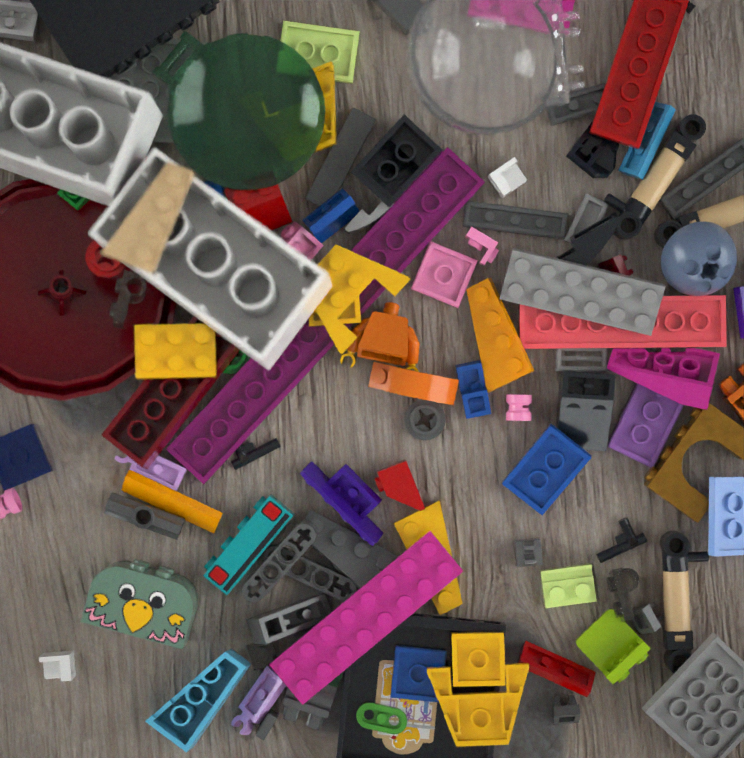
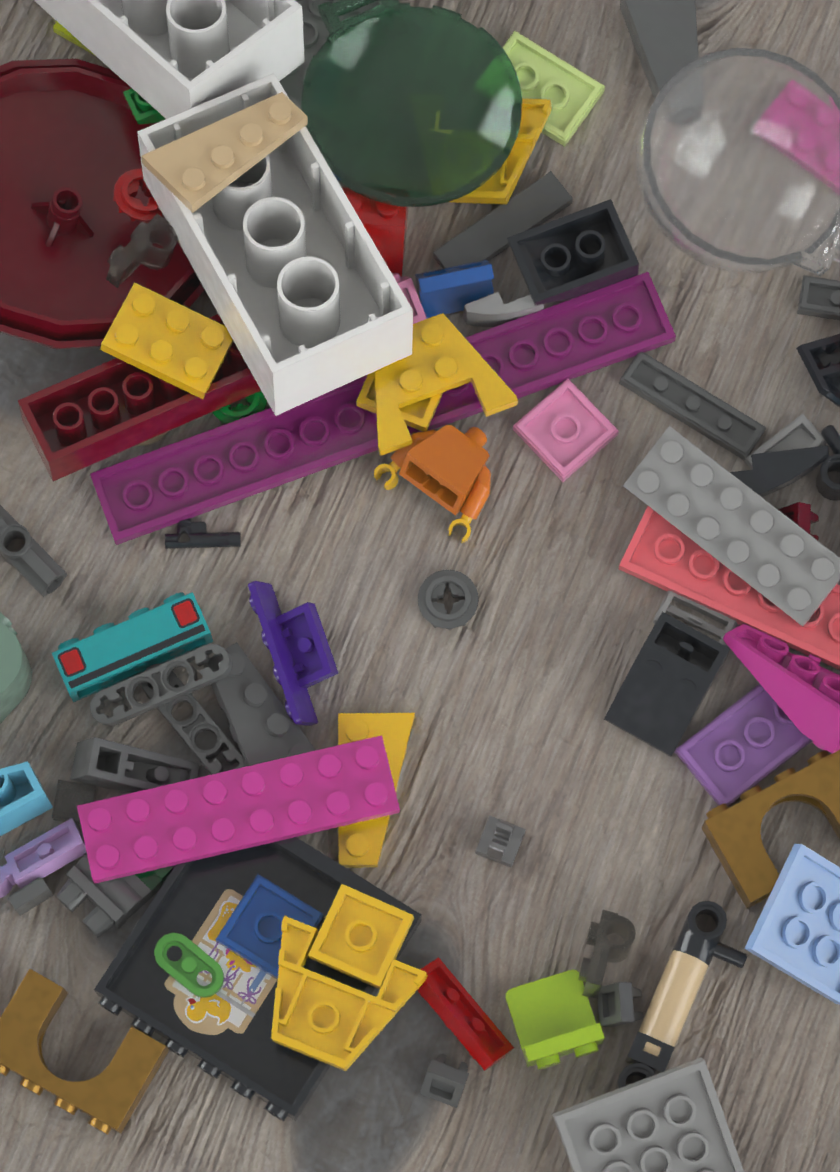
camera: 25 degrees right, 15 degrees down
lavender plate [115,455,187,491] -> none
light orange tile [121,470,223,534] -> none
orange arch [368,362,459,405] -> none
red slope [374,459,425,511] -> none
blue slope [455,360,491,419] -> none
bright pink bracket [465,227,499,266] -> none
light orange wing [466,278,535,393] -> none
white panel [487,157,527,198] -> none
blue plate [502,424,591,515] -> none
bright pink wheel [506,394,532,421] -> none
yellowish green plate [540,563,597,608] -> none
black hose [596,517,647,563] -> none

